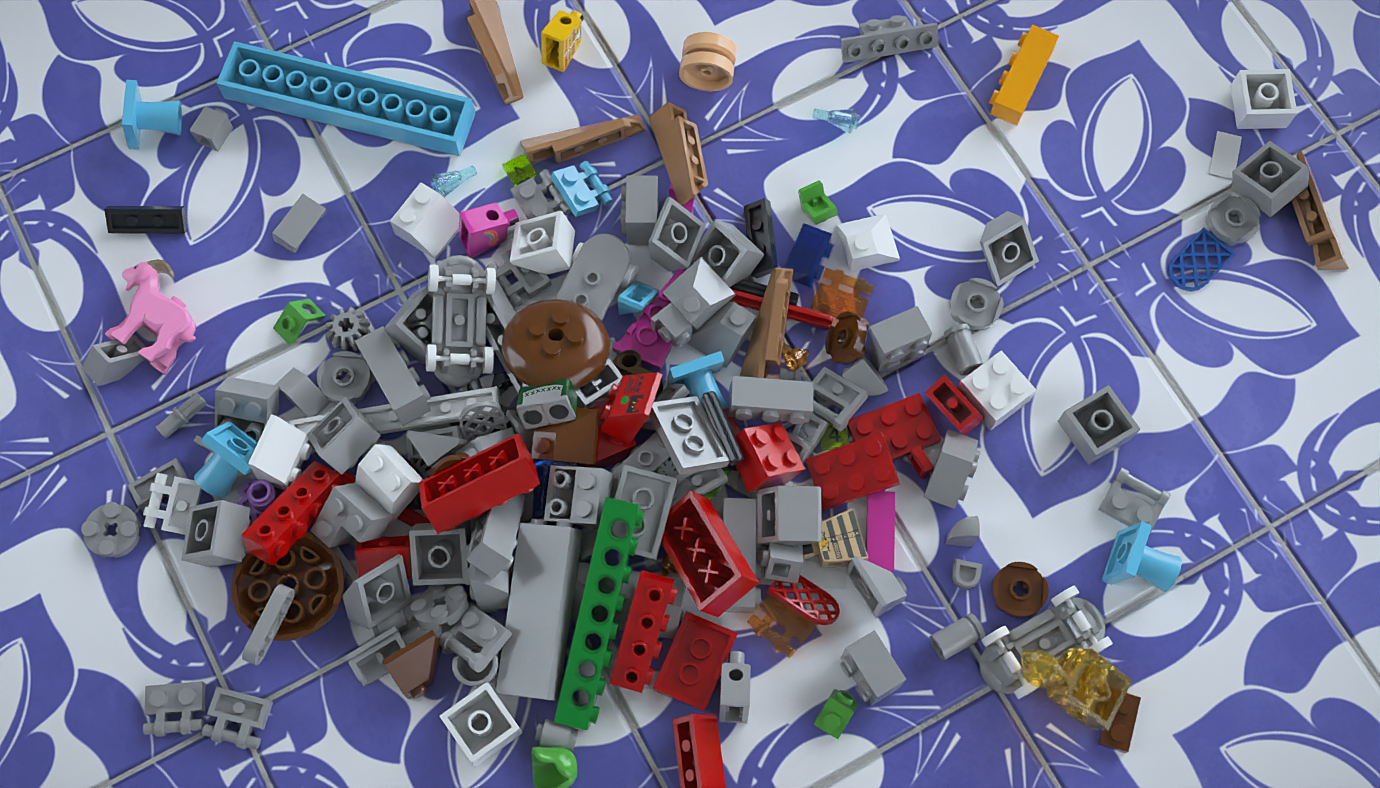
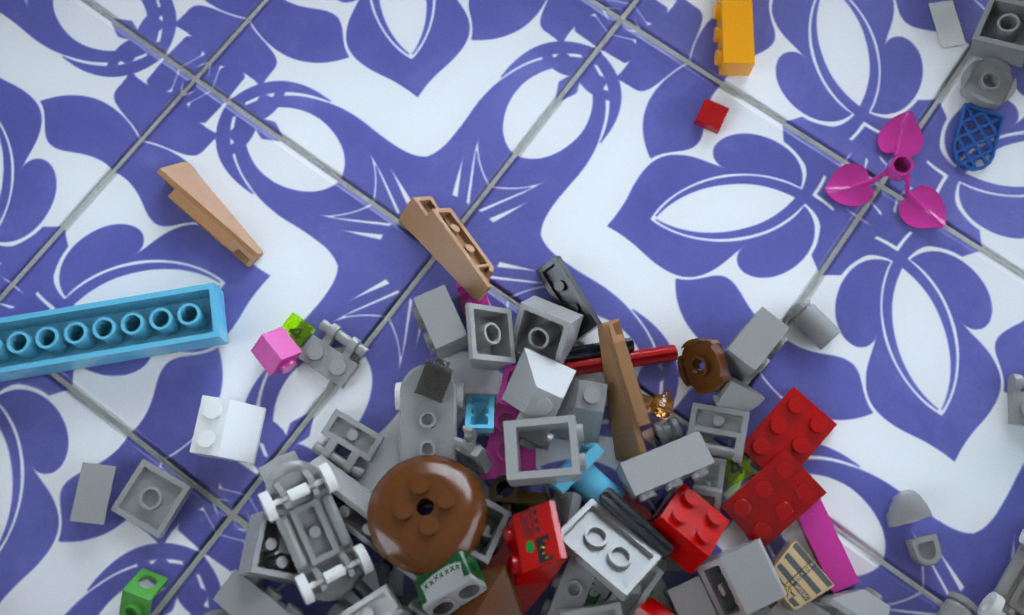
camera: 25 degrees left, 5 degrees up
light grey gear [325,307,371,351] -> none
clear light blue cone [431,165,477,198] -> none
dark pink torso [458,203,519,258] -> none
white slope [510,211,575,275] -> none
medium nougat wedge [520,115,646,165] -> none
yellow torso [541,11,584,73] -> none
medium azure plate [550,161,613,217] -> none
light nougat wheel [679,32,737,92] -> none
clear blue brick [784,223,834,288] -> none
bright green bracket [798,180,838,225] -> none
clear orange plate [811,268,875,318] -> none
clear light blue cone [812,108,860,133] -> none
white slope [836,214,900,272] -> none
light grey bracket [841,15,938,63] -> none
red tile [908,445,934,479] -> none
red brick [924,374,985,436] -> none
light grey brick [924,430,980,509] -> none
light grey plate [950,278,1003,330] -> none
white brick [957,350,1037,431] -> none
light grey slope [980,211,1039,287] -> none
reddish brown plate [991,562,1049,618] -> none
light grey brick [1058,385,1140,465] -> none
none -> light grey plate [110,459,194,539]
none -> dark pink brick [251,327,302,376]
none -> clear smoke bracket [414,357,454,403]
none -> light grey plate [454,425,492,474]
none -> light grey window [503,415,587,487]
none -> red tile [694,98,729,134]
none -> dark pink plant [825,111,946,229]

